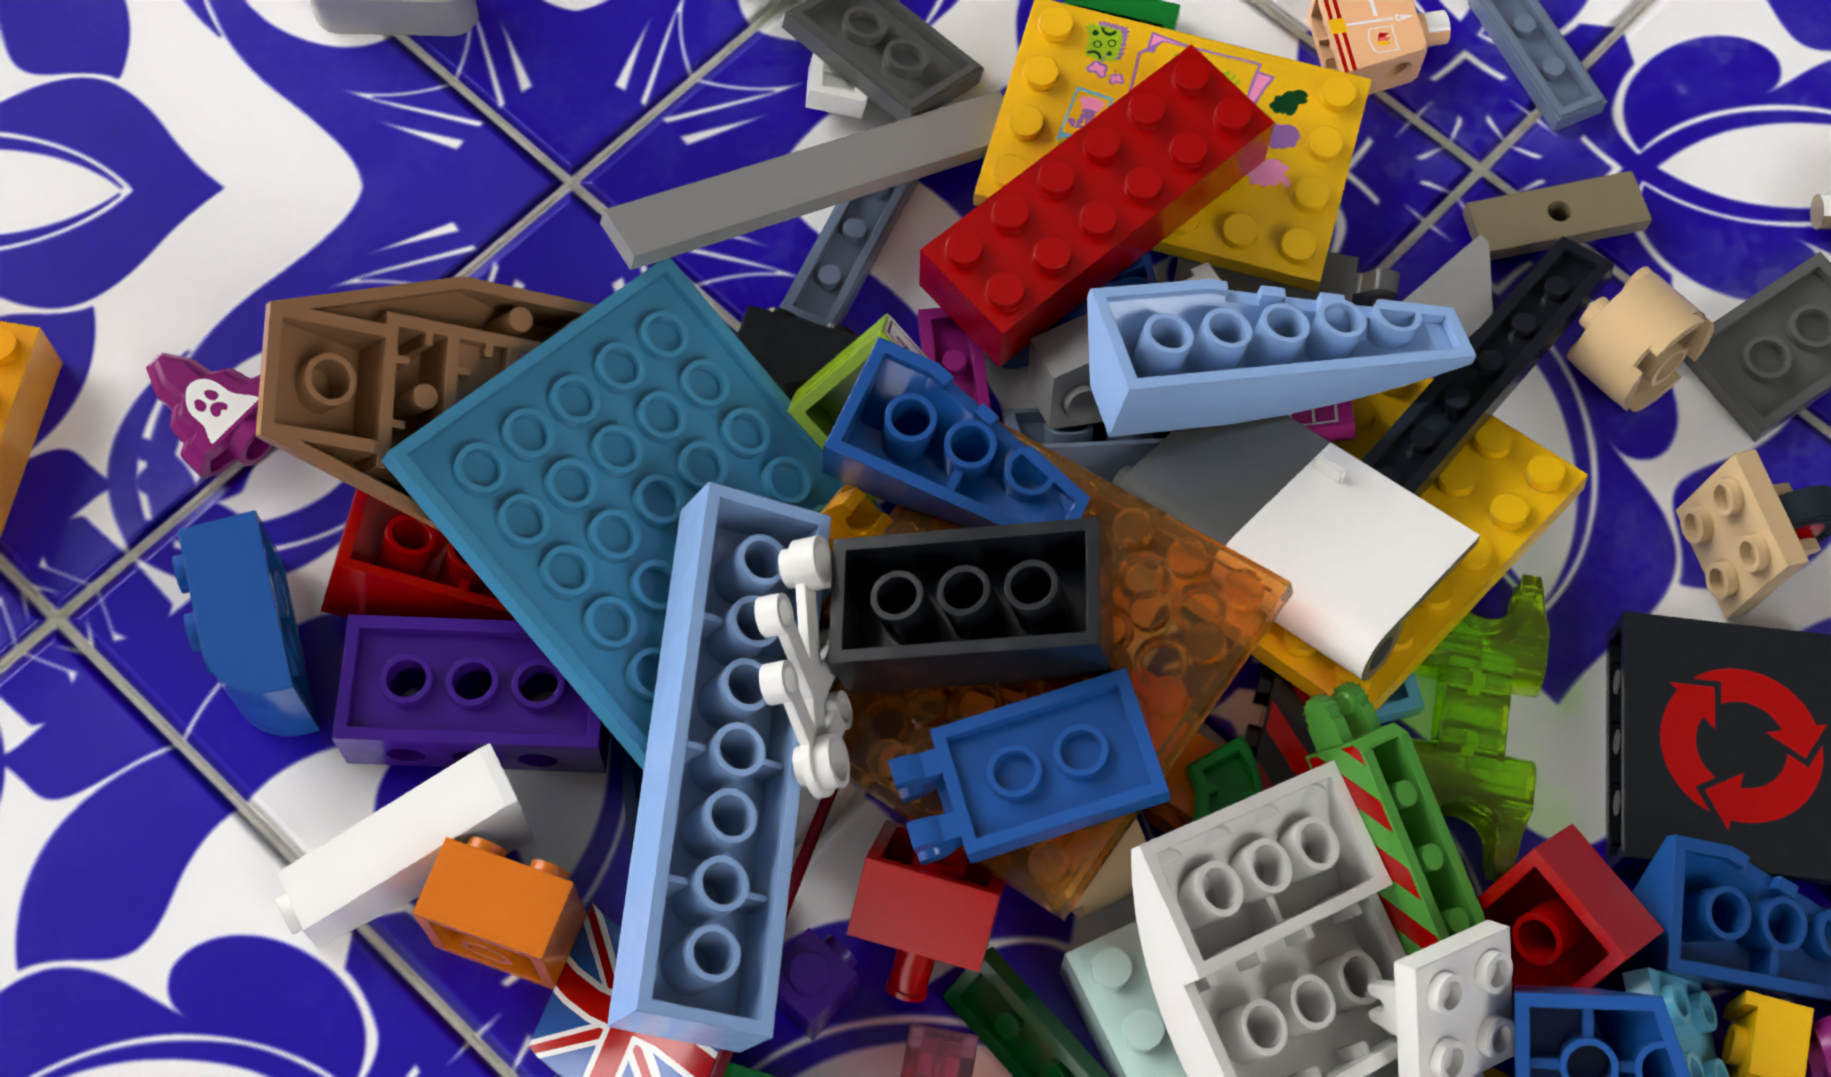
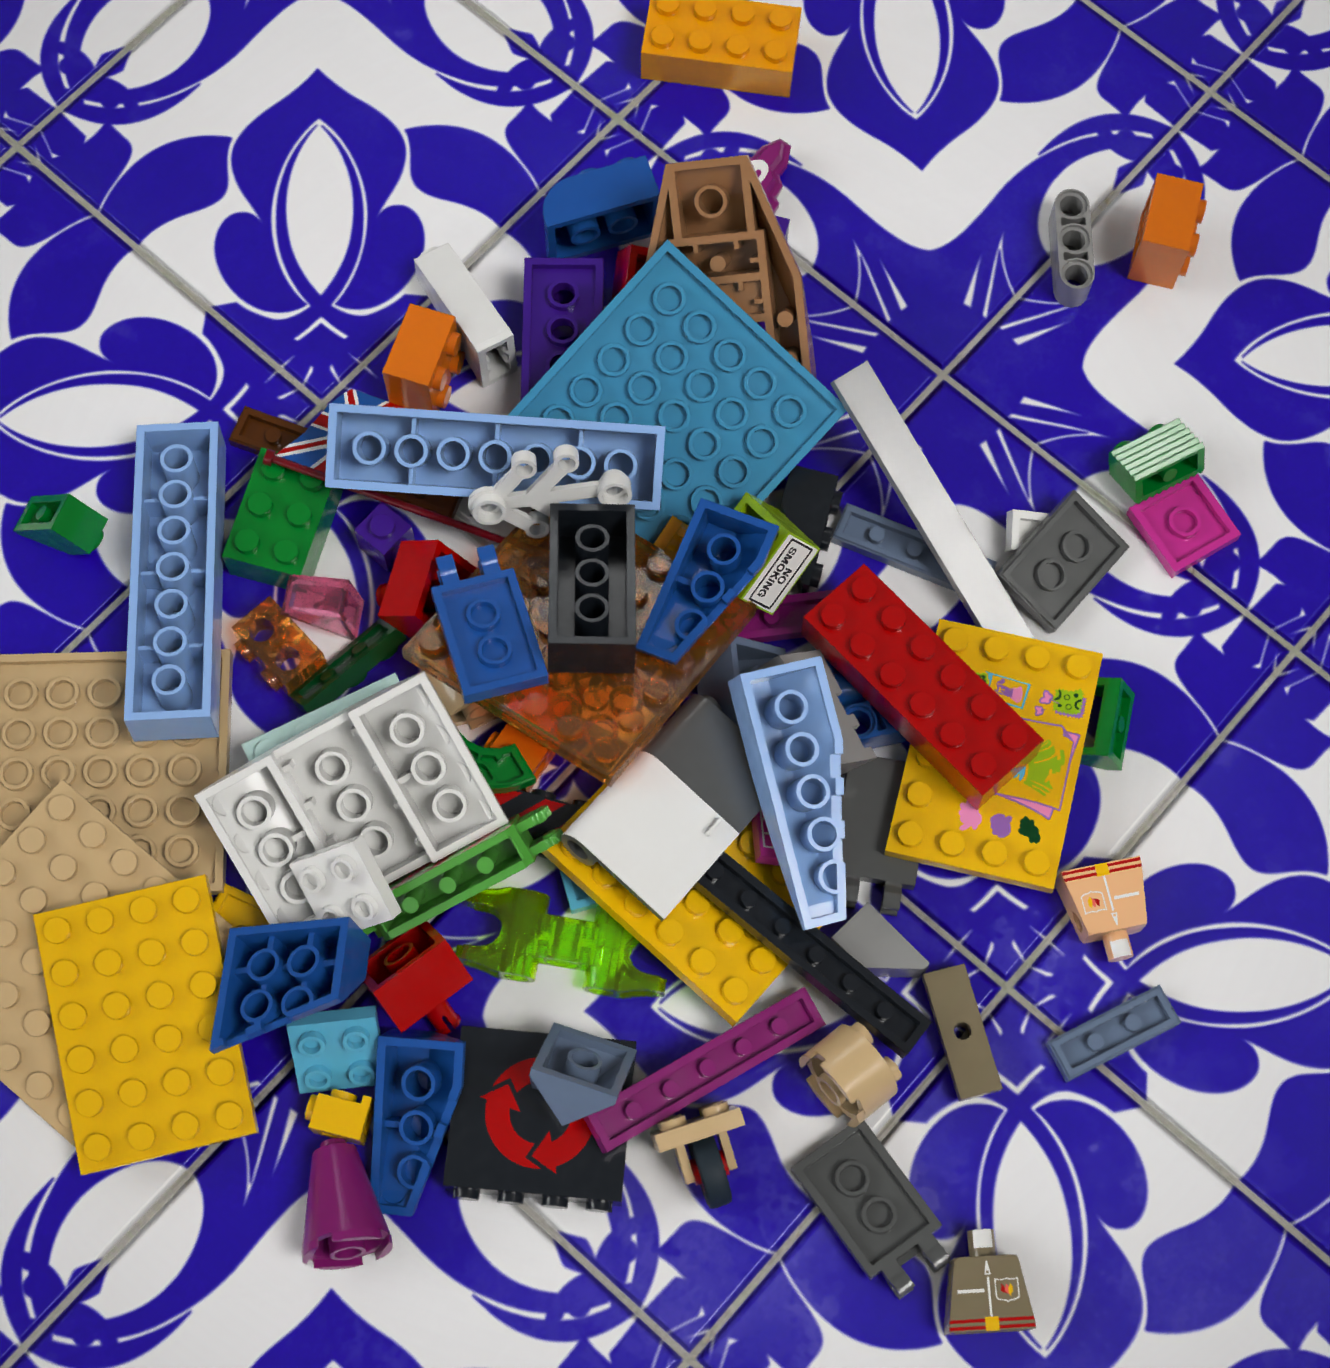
camera: 90 degrees right, 5 degrees up
none -> sand blue slope [529,1022,637,1126]
none -> magenta plate [584,987,826,1154]

